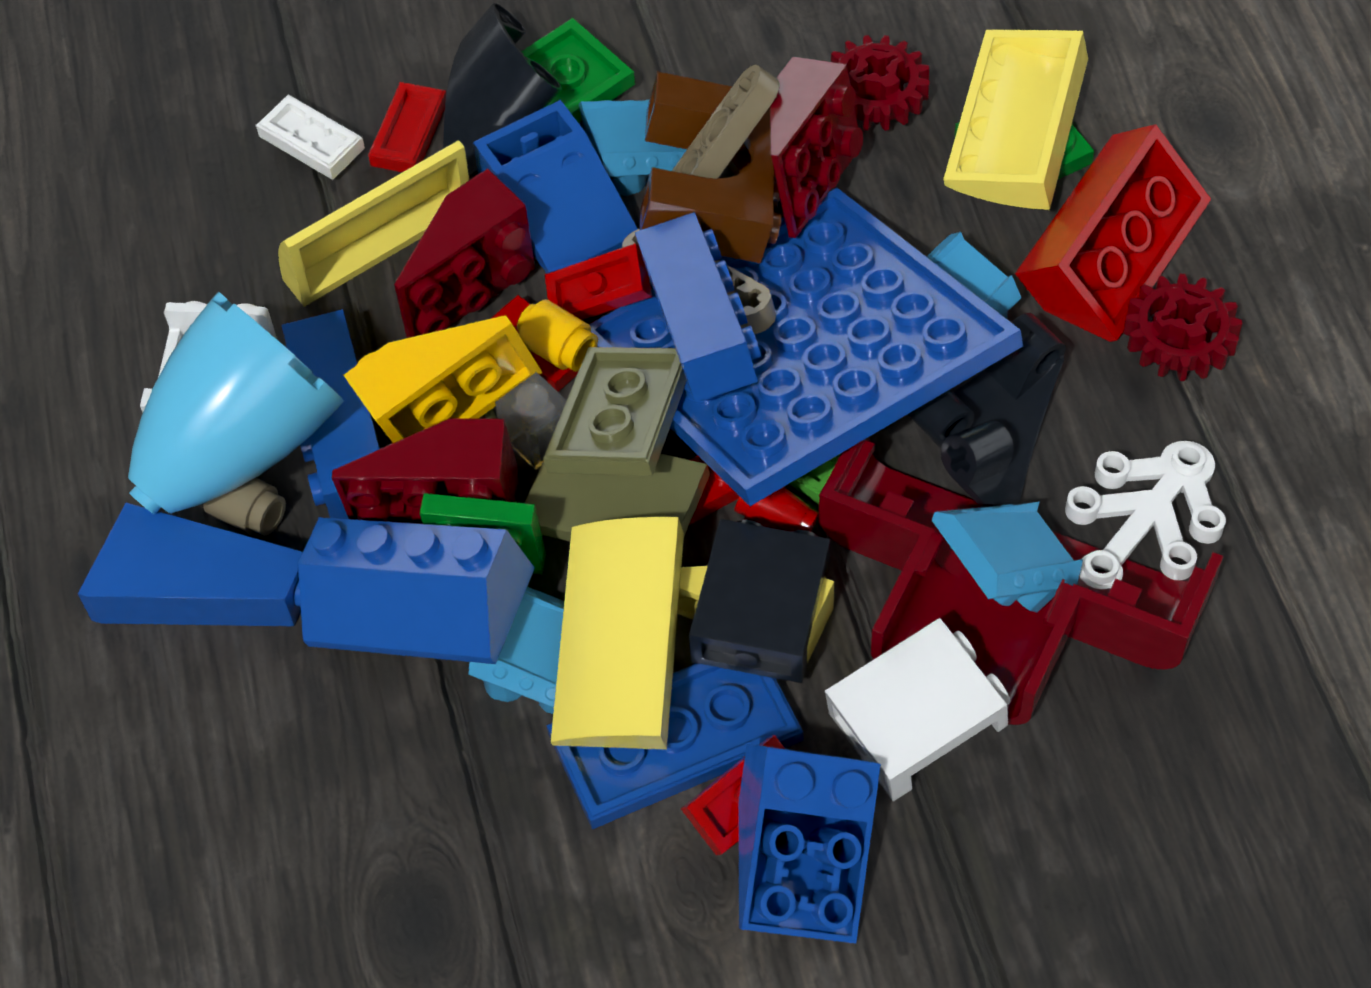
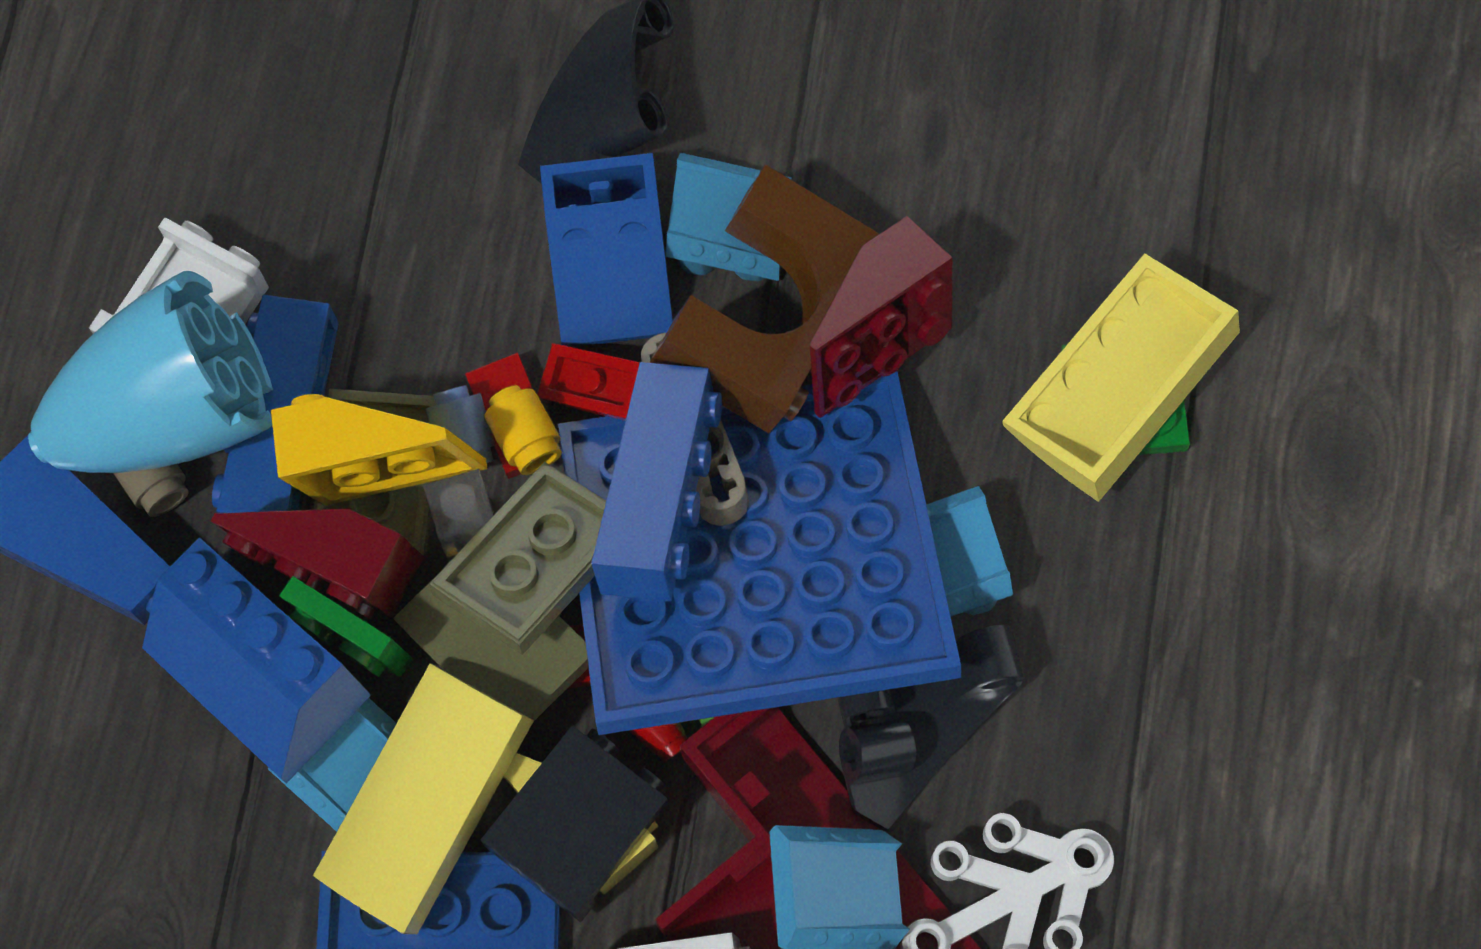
camera: 25 degrees right, 15 degrees up
white plate [256,94,365,180] -> none
light yellow slope [278,140,469,307] -> none
red tile [368,82,446,172] -> none
dark red slope [394,168,535,338] -> none
green plate [521,18,635,123] -> none
dark tan beam [672,65,780,179] -> none
dark red gear [831,35,930,131] -> none
red slope [1015,124,1211,342] -> none
dark red gear [1123,273,1242,381] -> none

